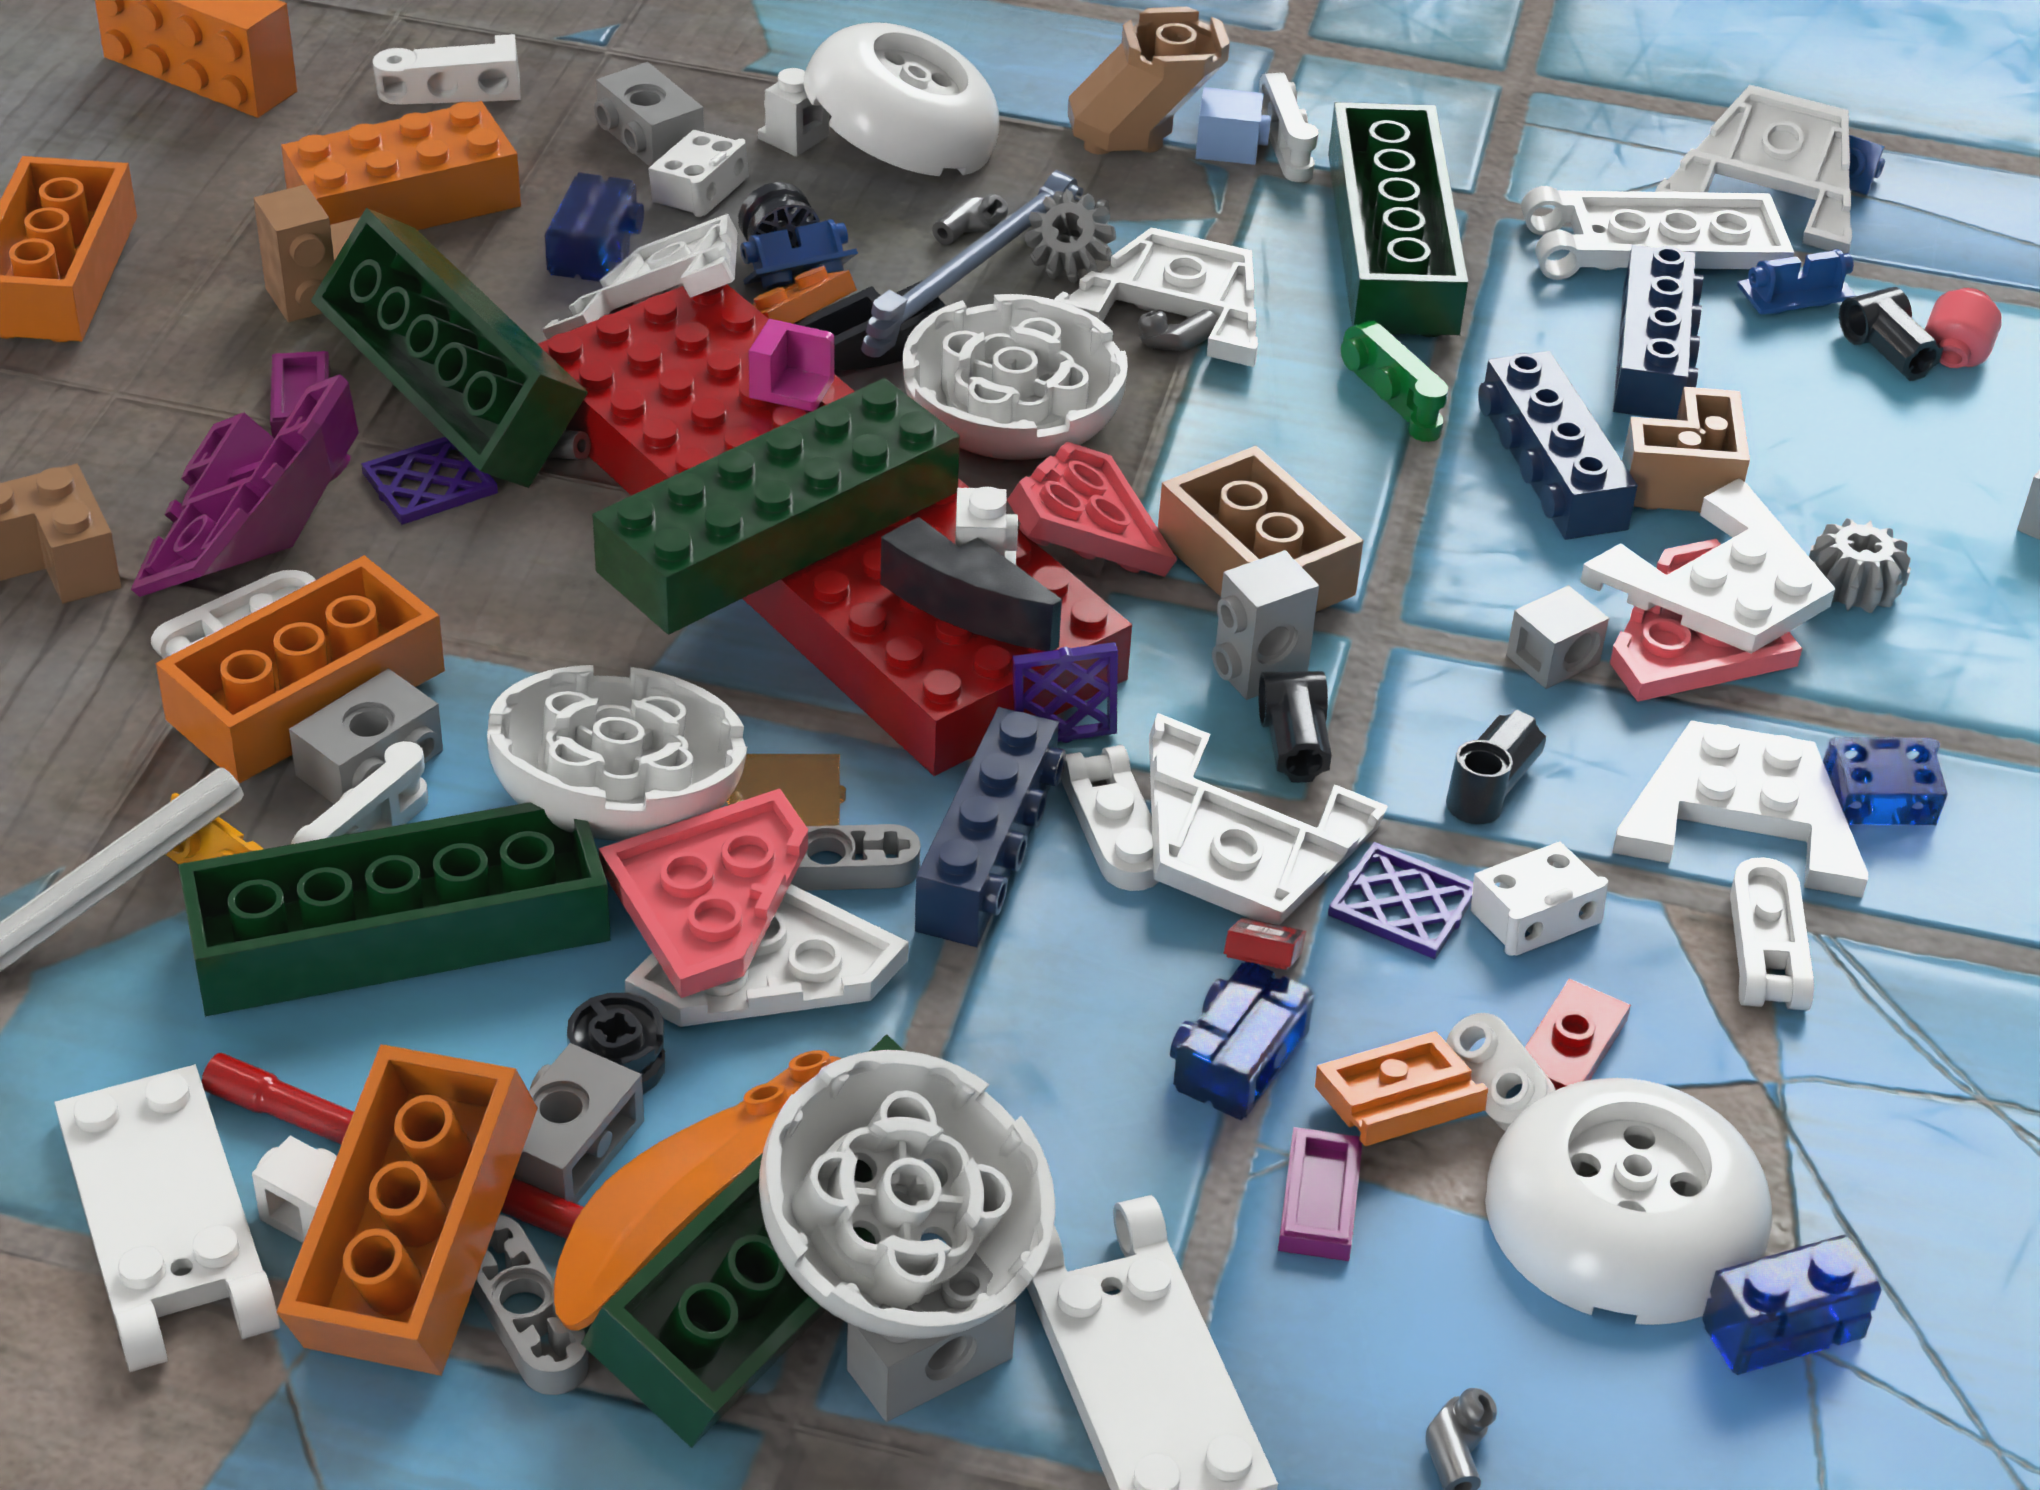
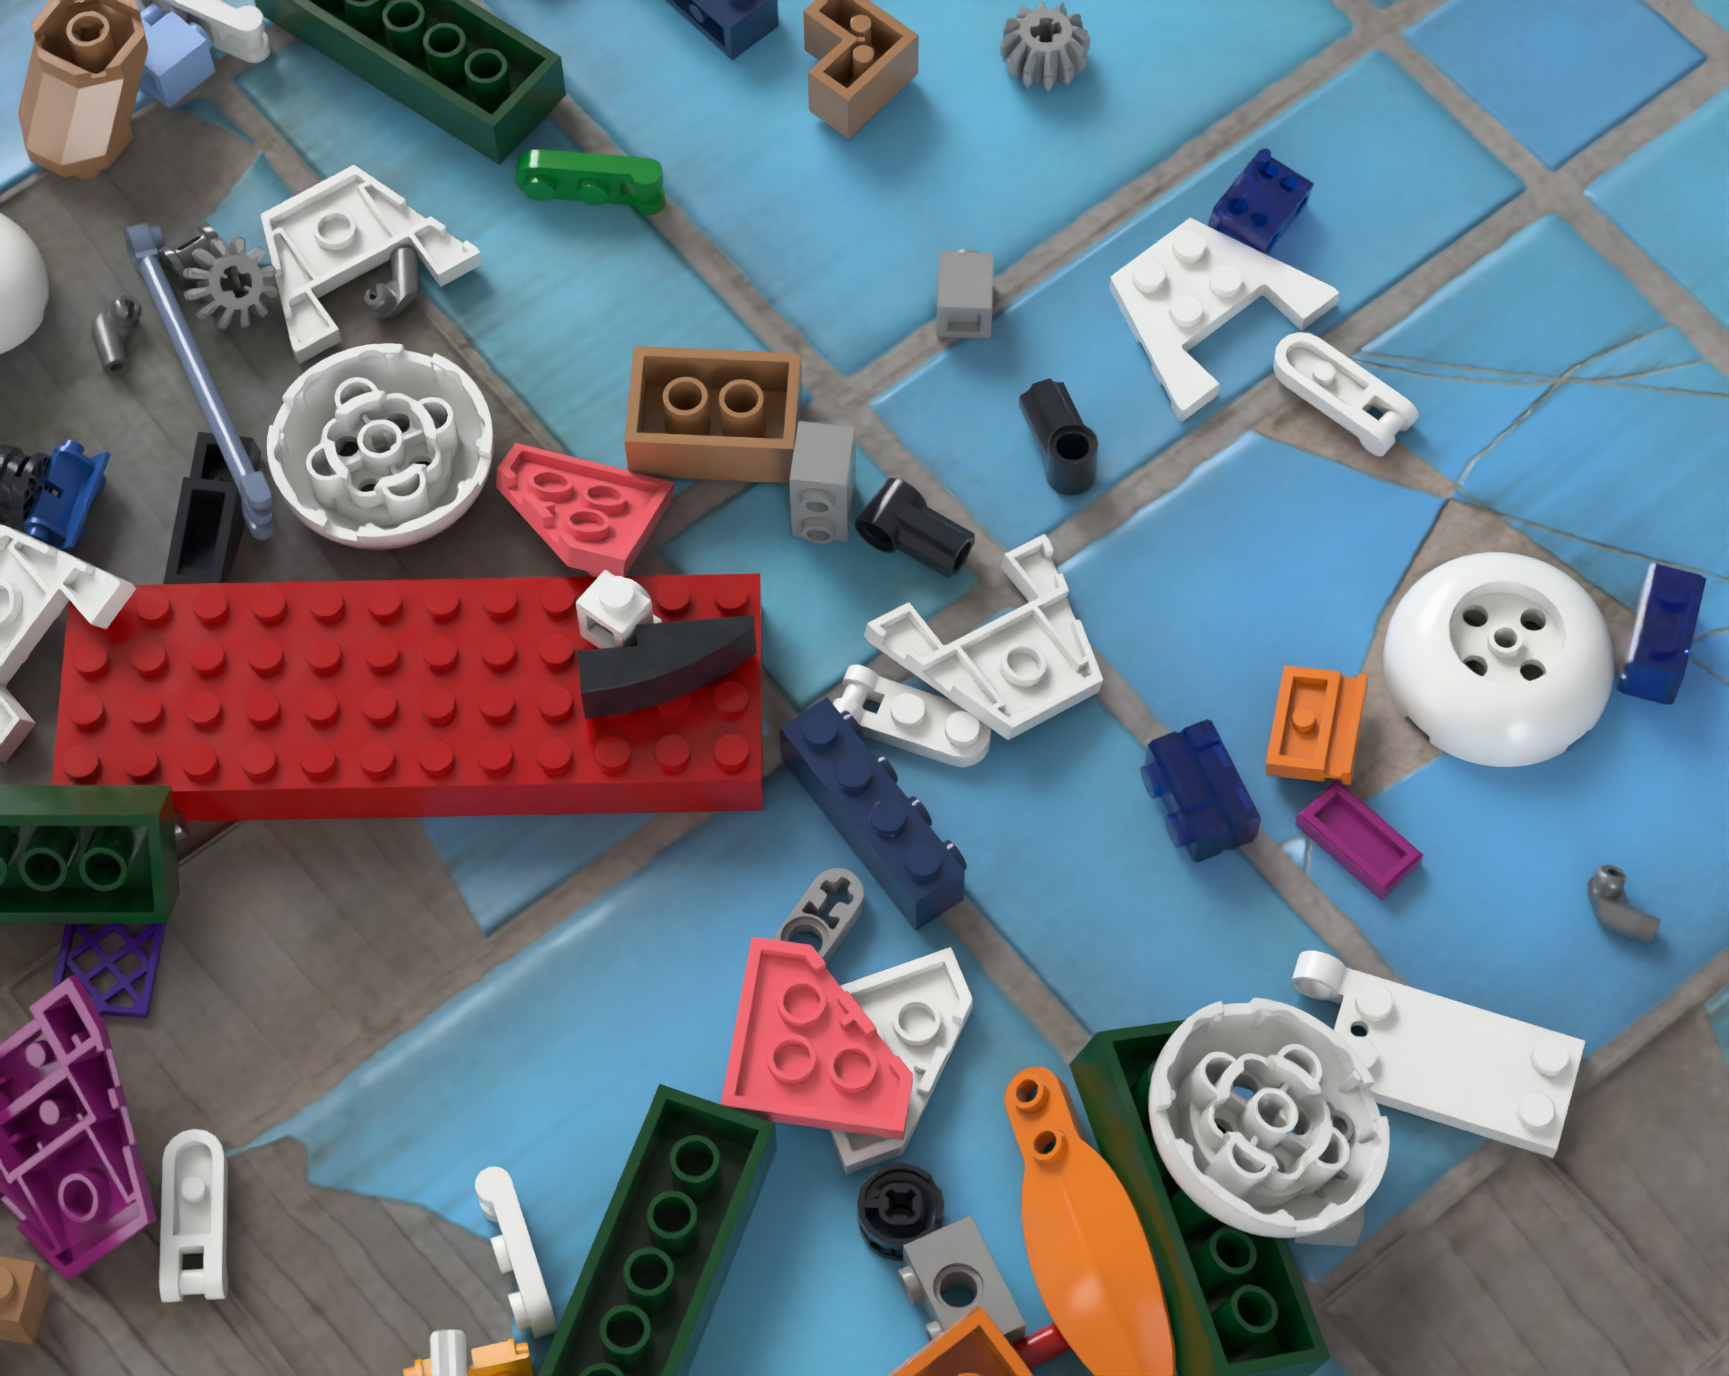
camera: 50 degrees left, 20 degrees up
orange brick [156,555,445,784] -> none
light grey brick [289,668,443,804] -> none
white brick [487,665,747,841] -> none
dark green brick [592,378,960,635] -> none
clear orange piece [726,754,846,826] -> none
dark pink panel [749,319,834,411] -> none
orange plate [752,266,857,324] -> none
dark purple window [1013,642,1118,743] -> none
red tile [1223,917,1306,970] -> none
window [1328,842,1474,959] -> none
white plate [1446,1013,1555,1131] -> none
white piece [1471,841,1608,956] -> none
dark blue brick [1478,351,1638,540] -> none
plate [1525,979,1631,1090] -> none
white wing [1580,478,1835,654] -> none
coral plate [1610,539,1802,702] -> none

